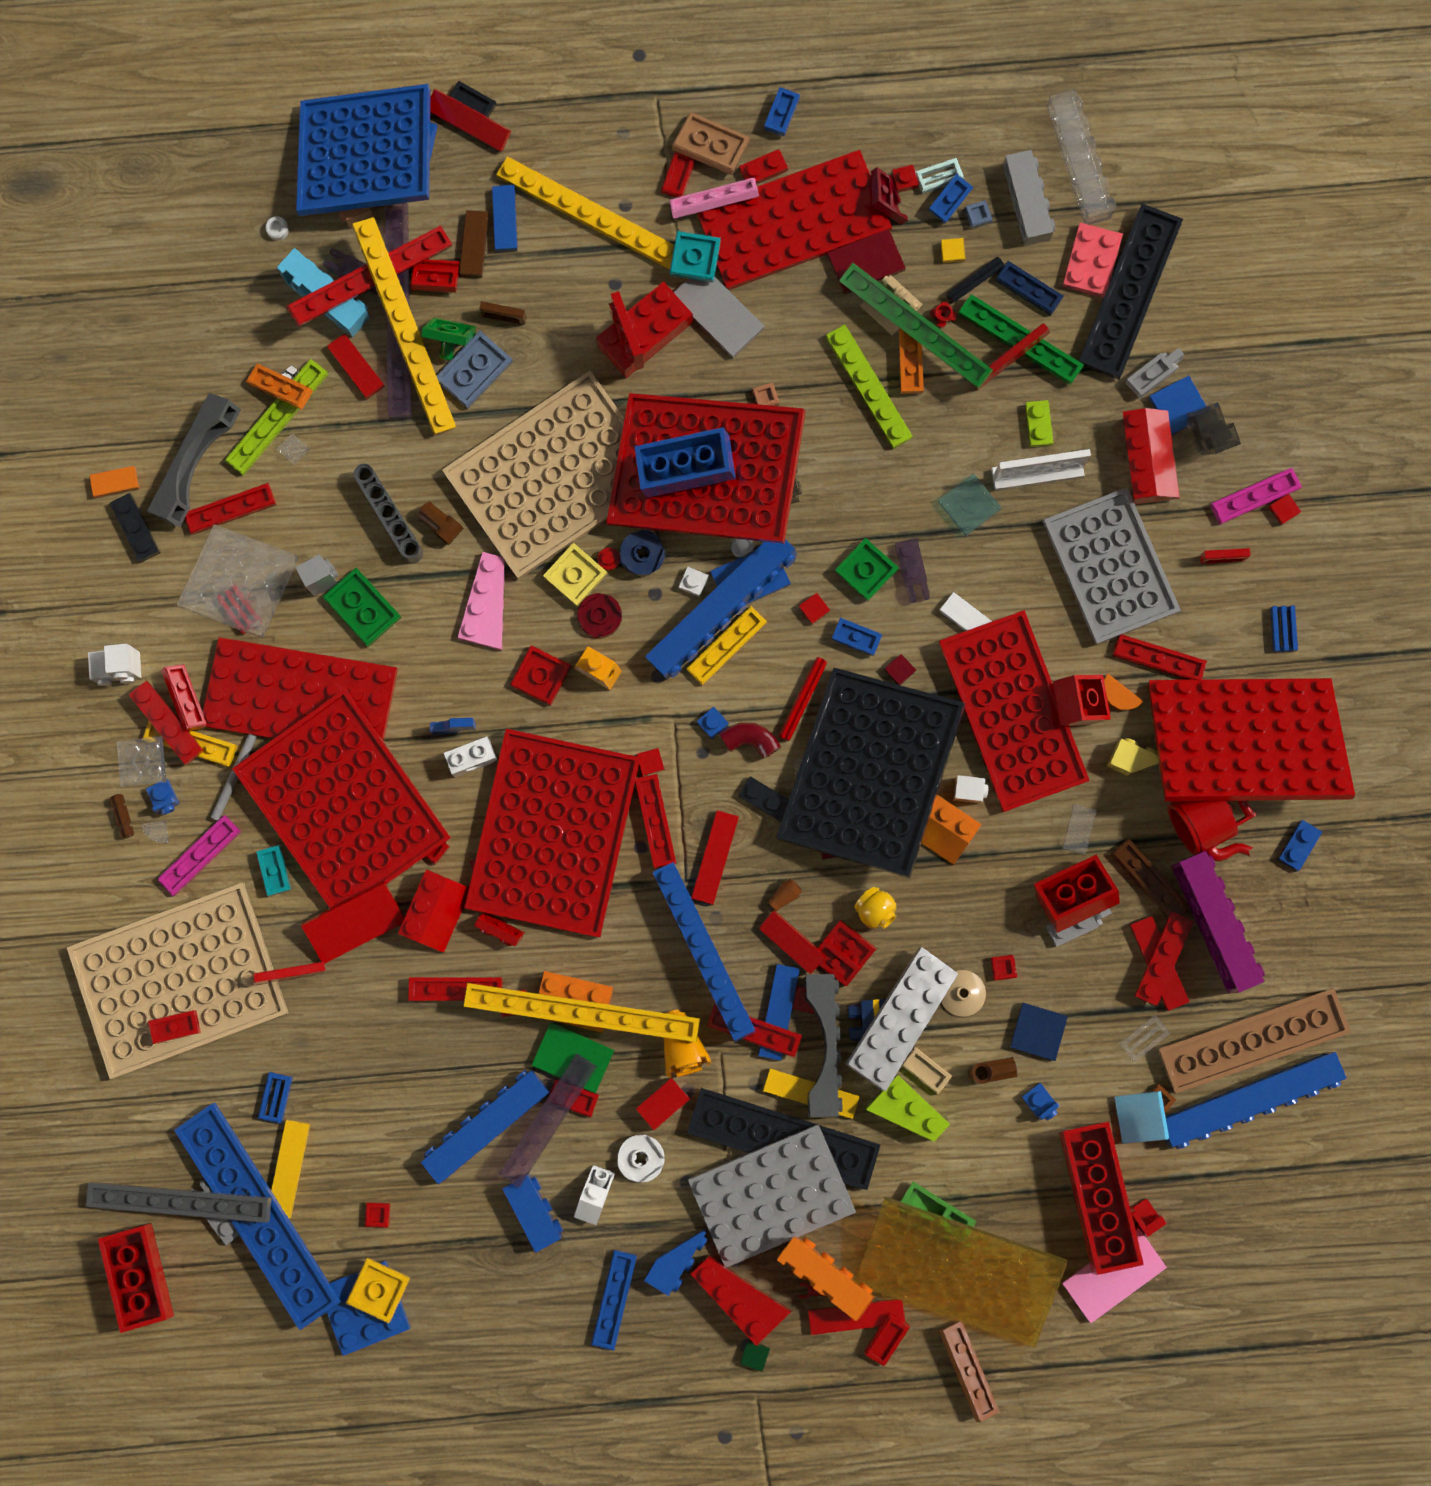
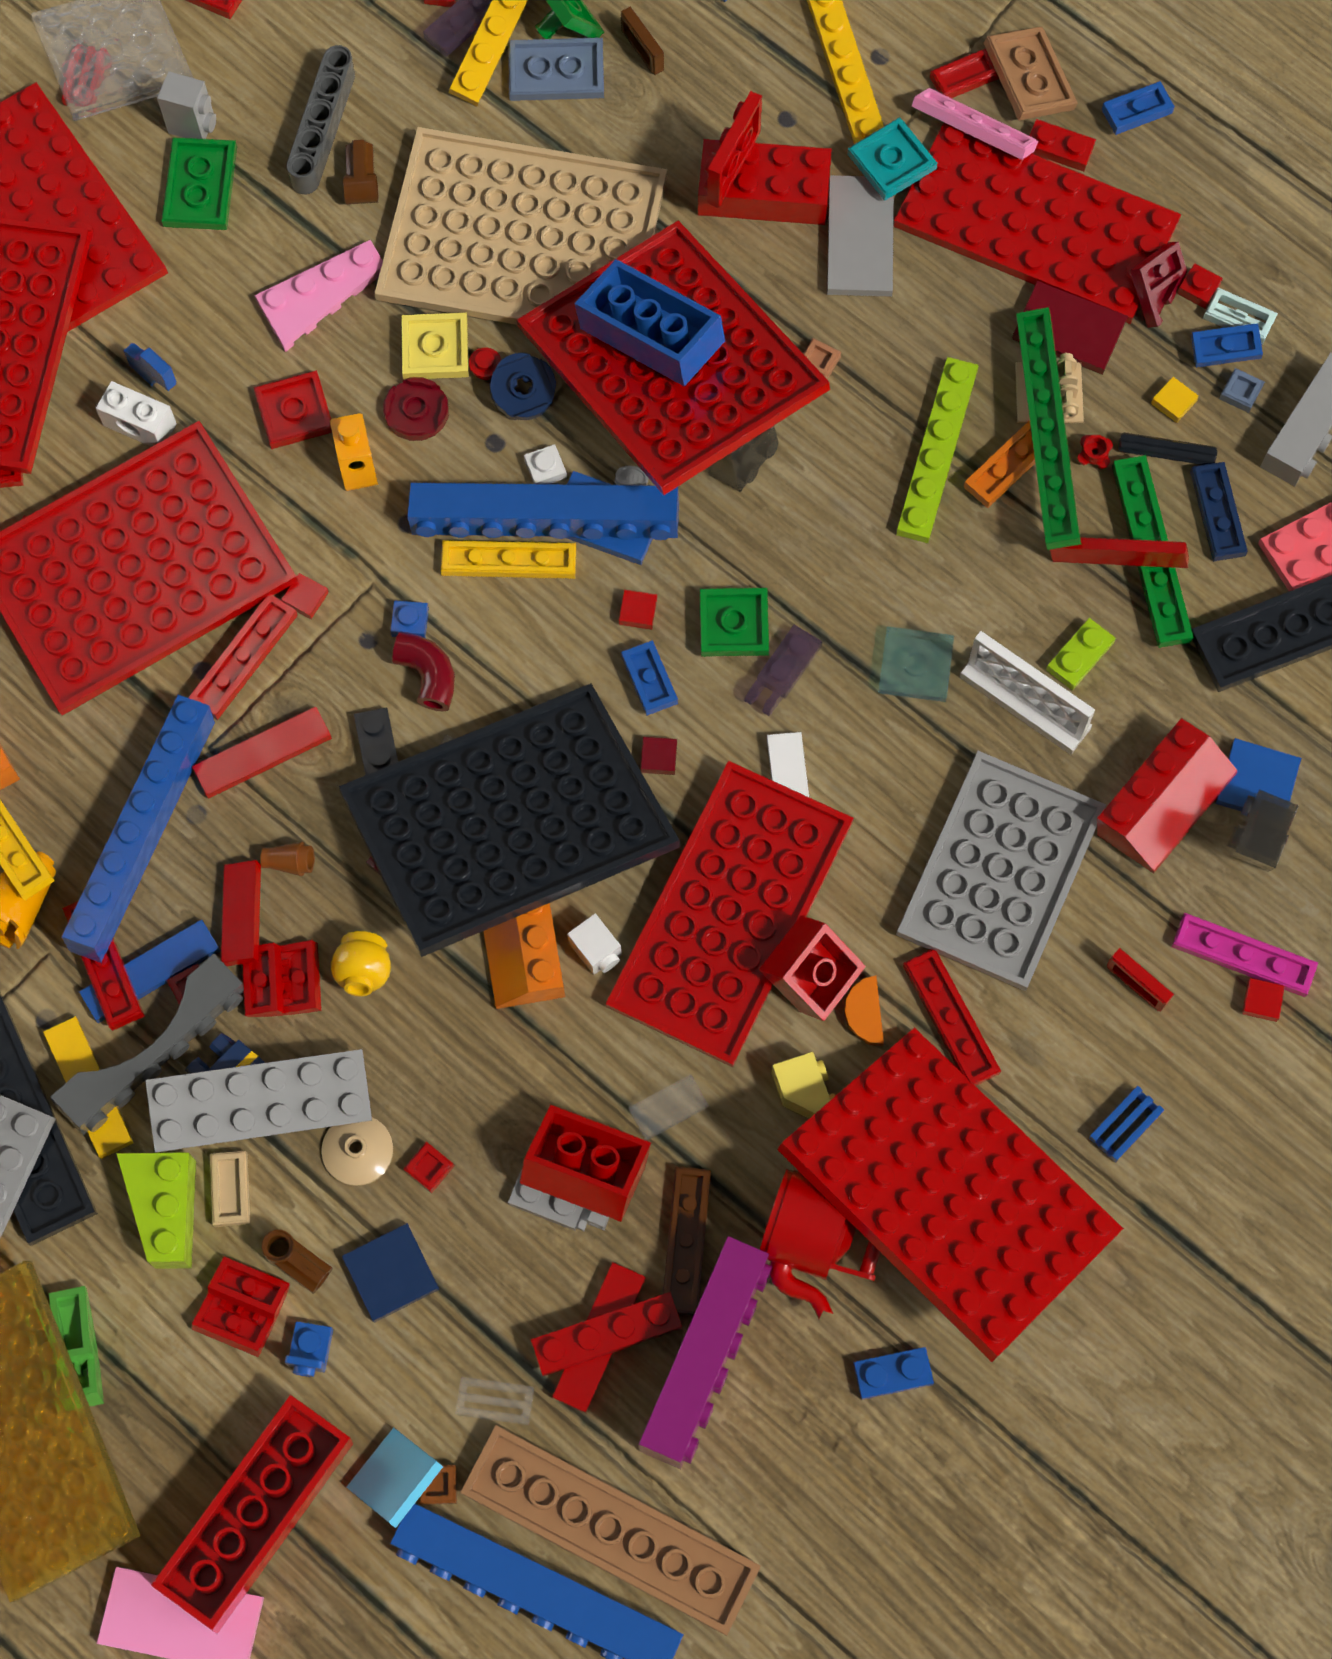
camera: 45 degrees right, 10 degrees down
red axle [779,657,827,741] -> none
light grey hinge [1125,348,1184,399] -> none
red panel [1130,1199,1167,1237] -> none
none -> red slope [191,1256,290,1357]

